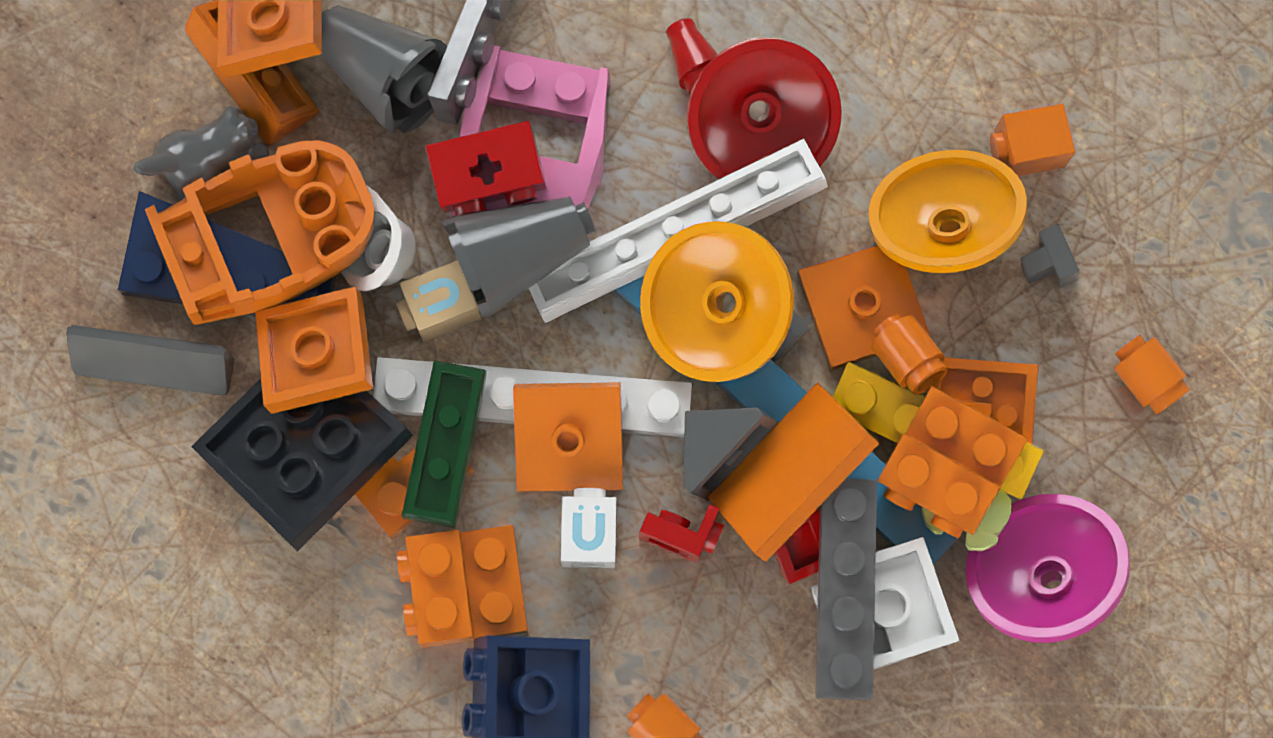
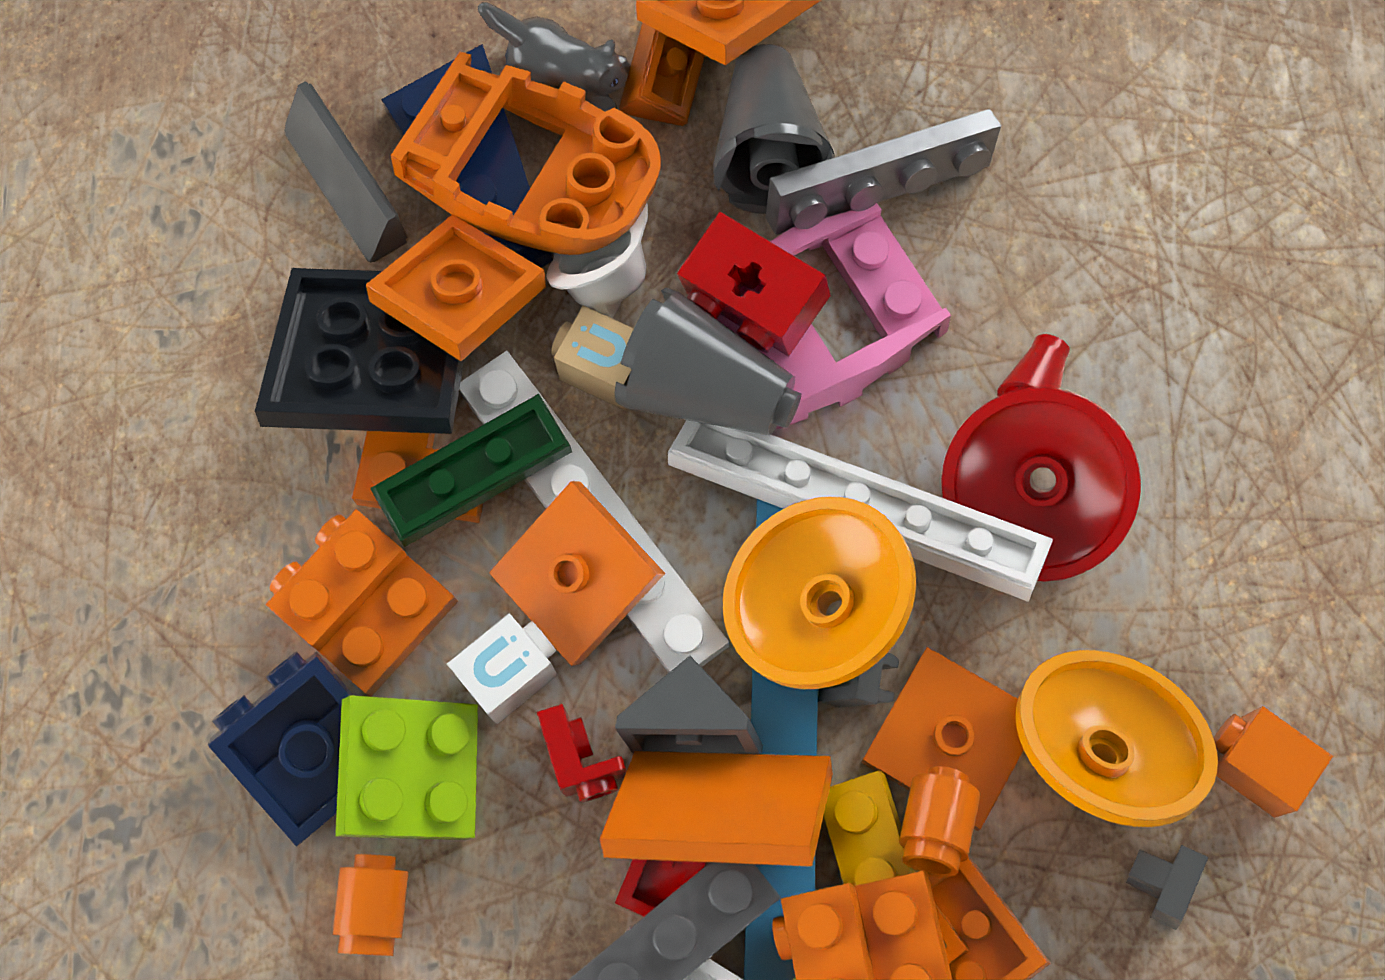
camera: 55 degrees right, 5 degrees down
none -> lime plate [335,695,478,840]

